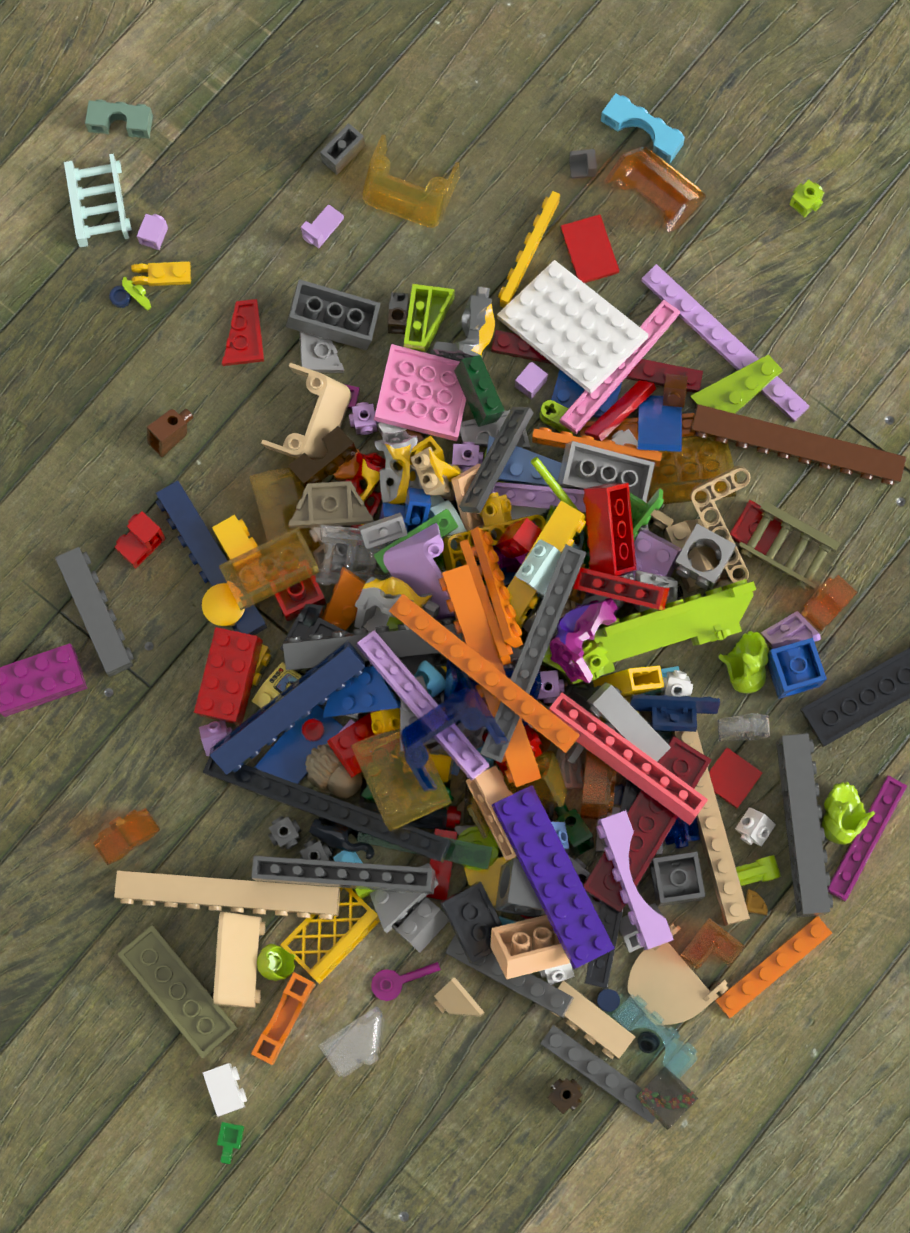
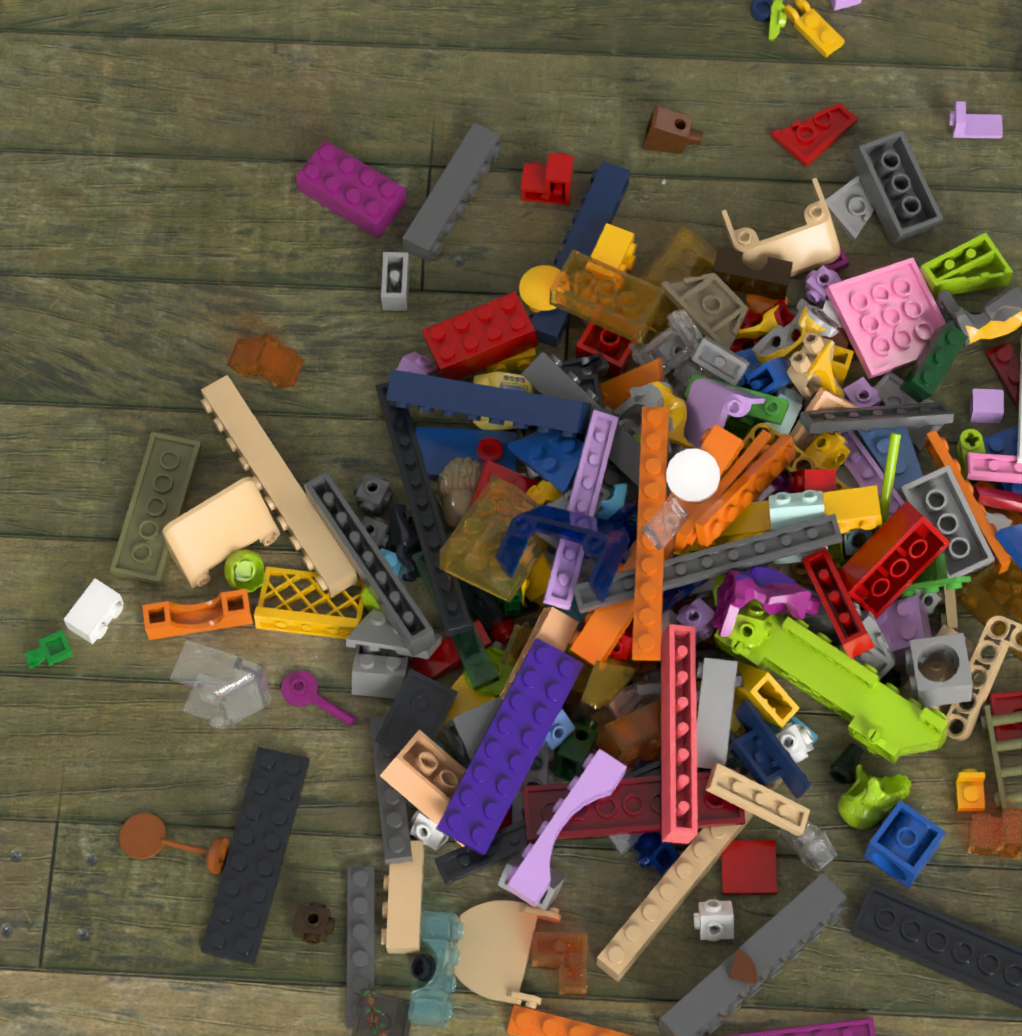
camera: 55 degrees right, 10 degrees down
dark brown leg [388,292,408,334] -> none
tan slope [434,977,484,1017] -> none
dark blue tile [597,989,620,1012] -> none
dark grey brick [649,852,705,907] -> none
lime piece [736,855,781,886] -> none
pearl gold tile [746,889,768,915] -> none
lavender wing [761,611,821,649] -> none
lime hair [821,782,875,844] -> none
none -> dark orange piece [119,813,229,875]
none -> black plate [201,747,310,965]
none -> light grey brick [381,252,410,311]
none -> clear plate [642,496,690,550]
none -> white tile [666,449,720,503]
none -> tan plate [705,763,810,836]
none -> reddish brown tile [729,949,757,986]
none -> black cone [830,743,863,784]
none -> yellow bracket [955,769,985,811]

